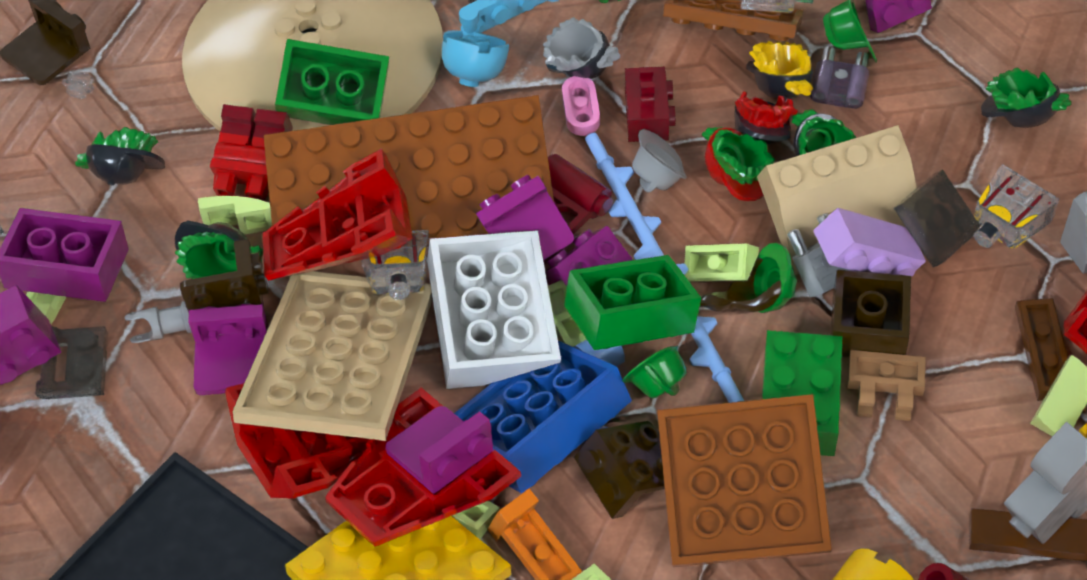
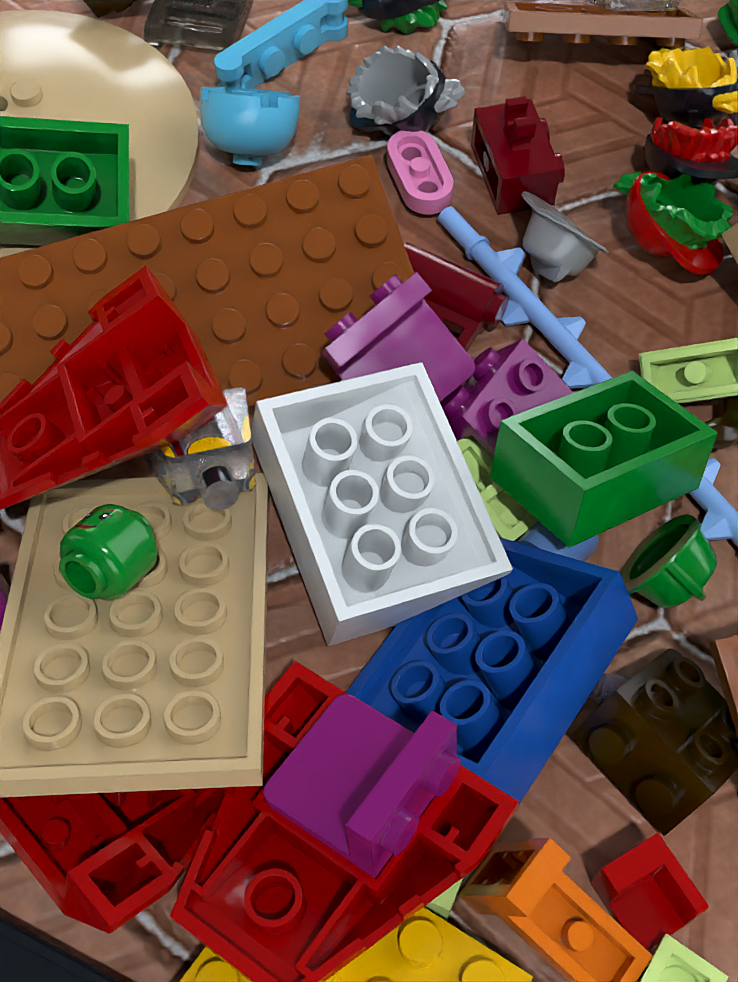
camera: 15 degrees left, 5 degrees up
none -> green head [60,504,158,600]
none -> red panel [590,833,709,951]

